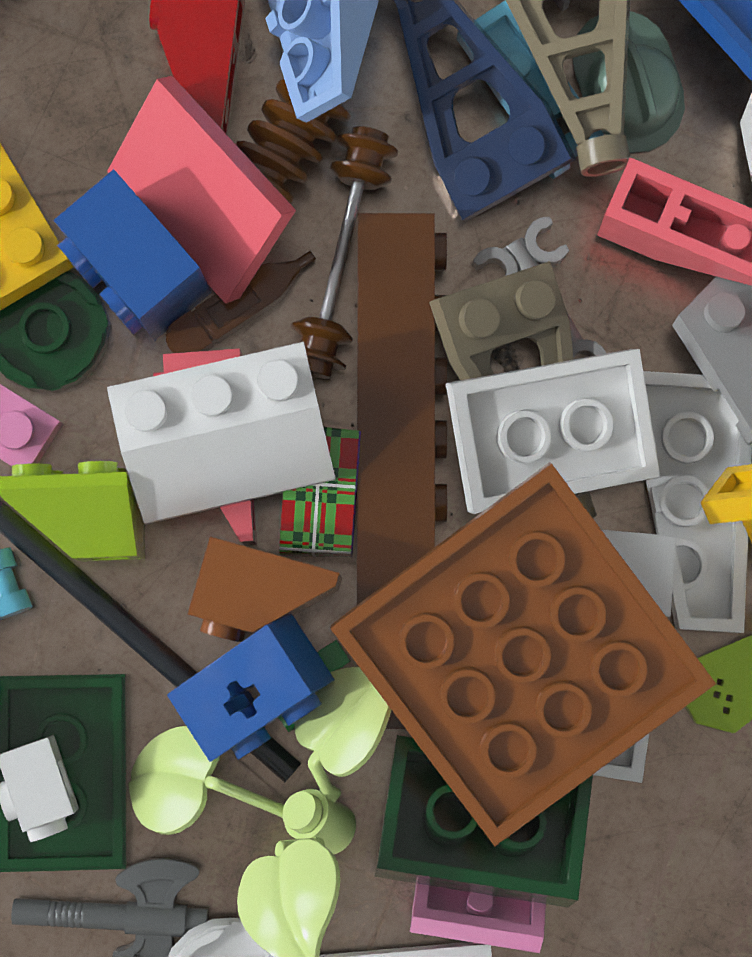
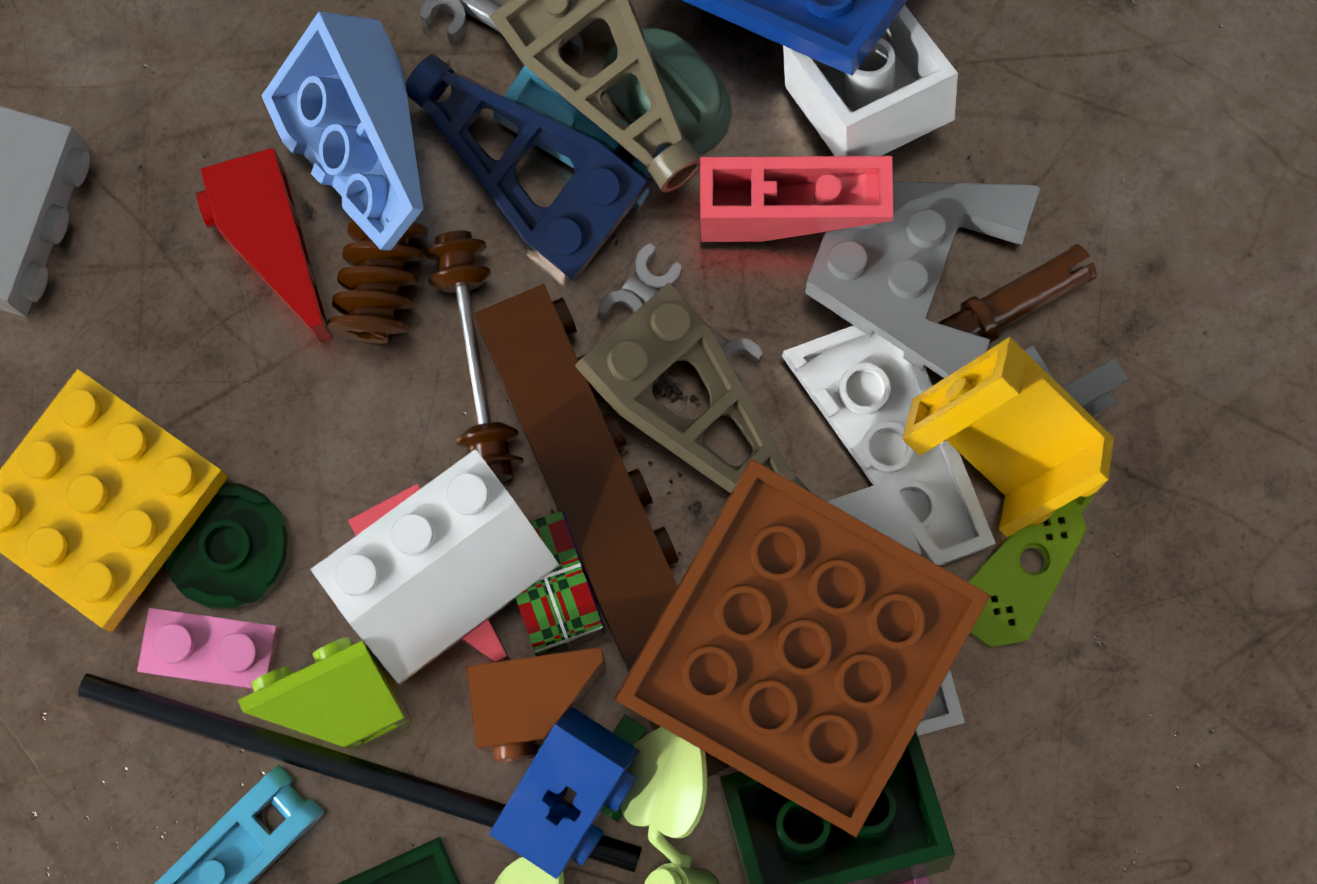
camera: 25 degrees left, 5 degrees down
blue brick [53,169,212,341] -> none
coral tile [107,76,296,304] -> none
reddish brown piece [166,251,316,353] -> none
white plate [446,349,660,514] -> none

